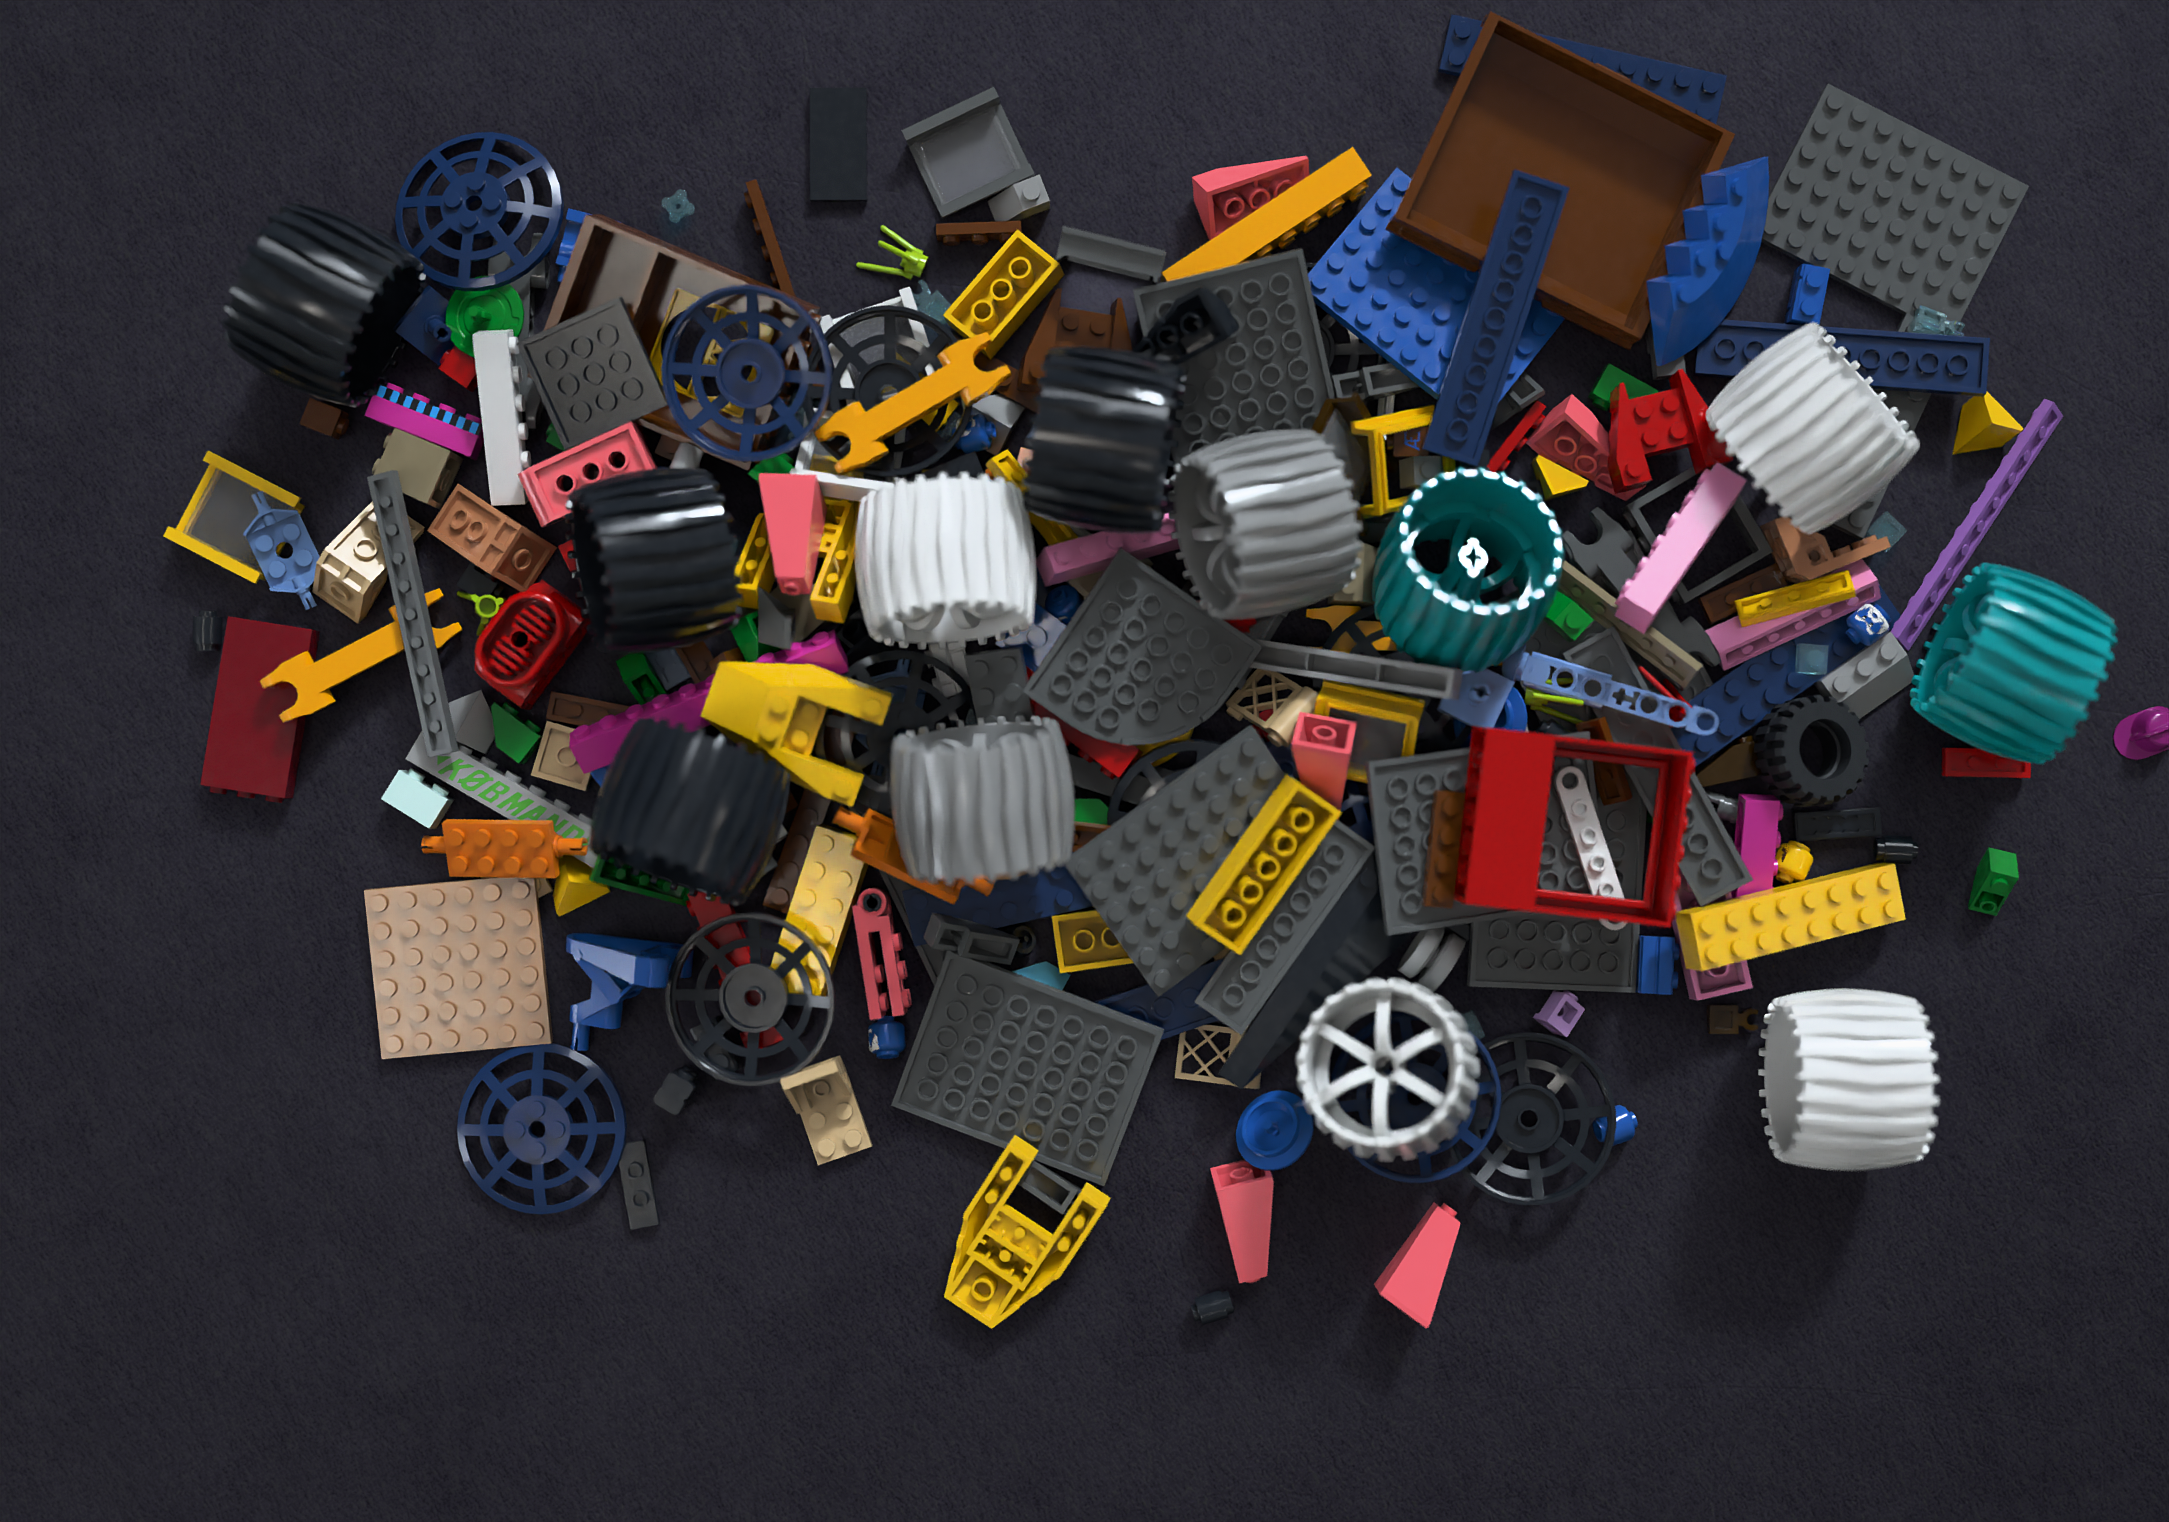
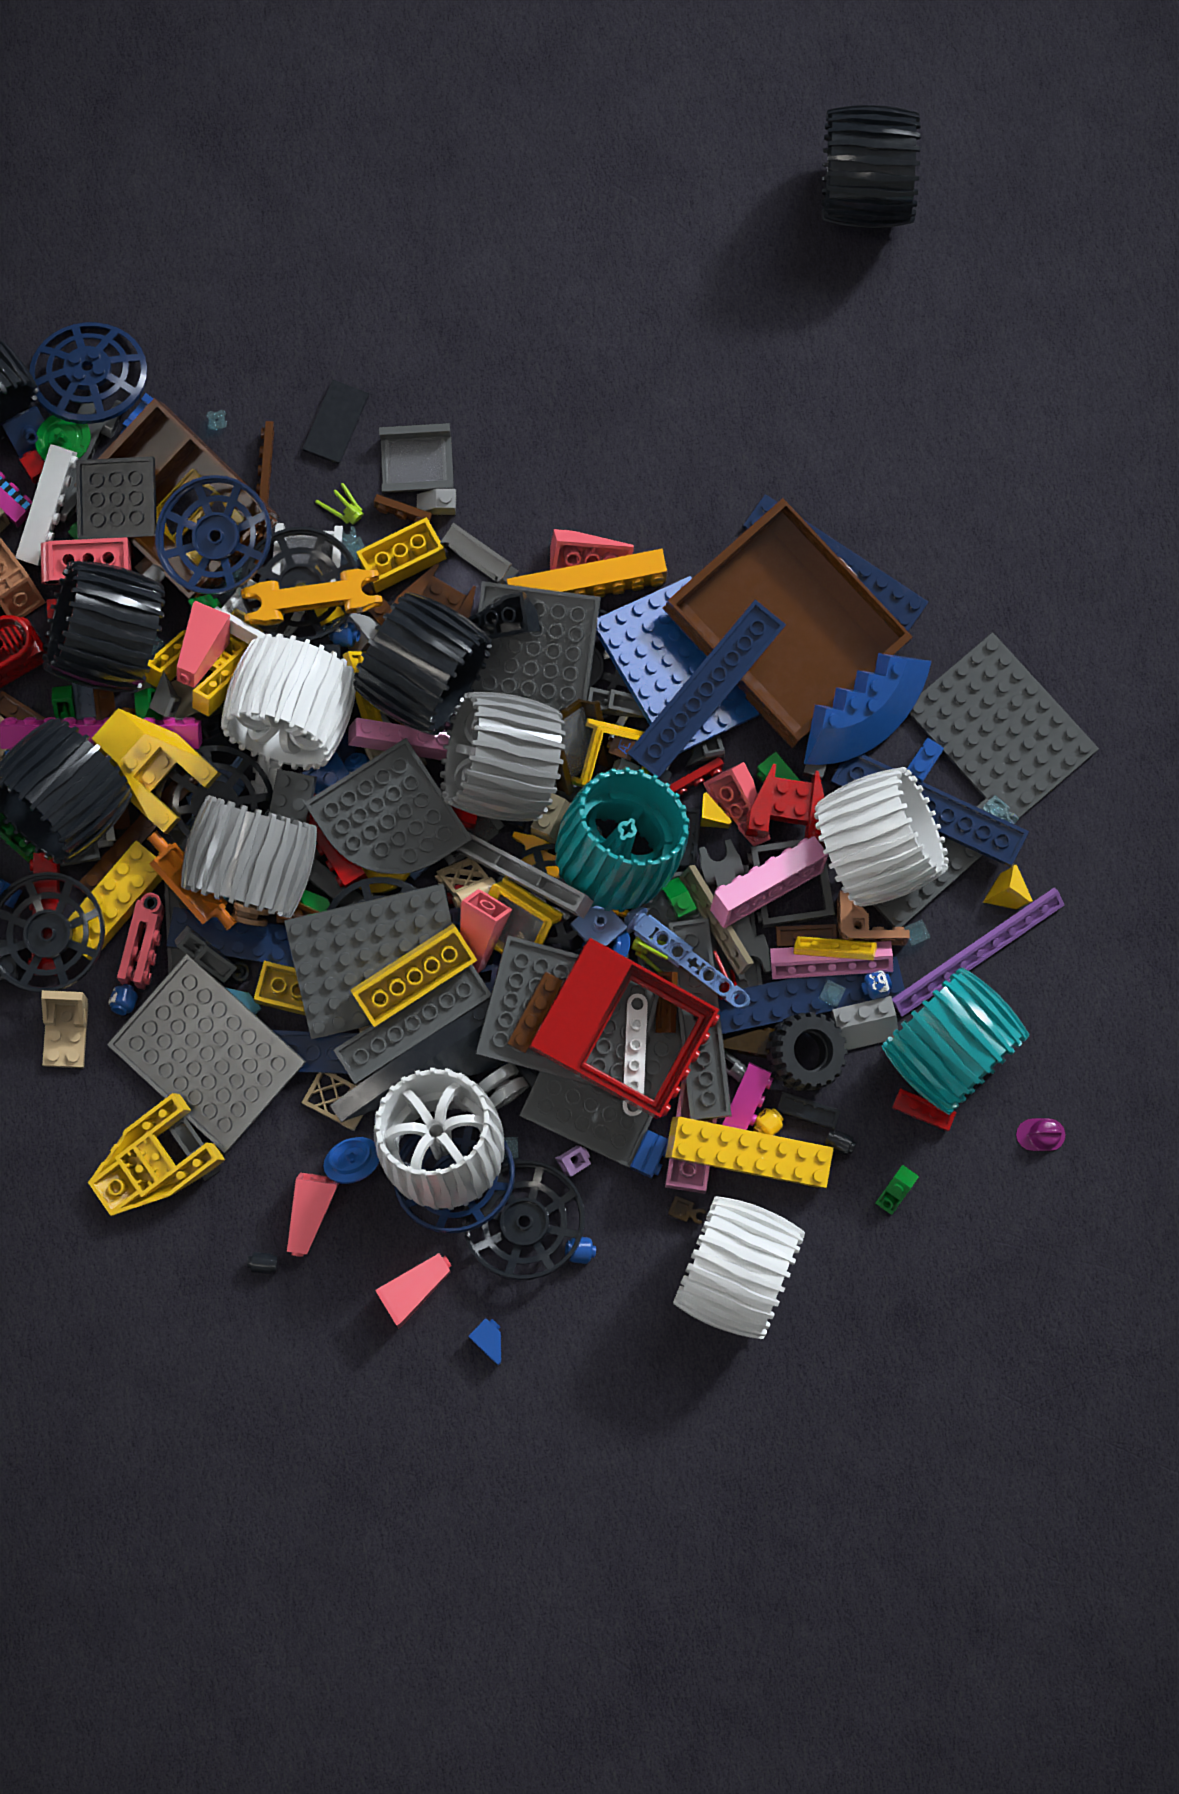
camera: 15 degrees right, 10 degrees down
none -> blue slope [469,1318,501,1366]

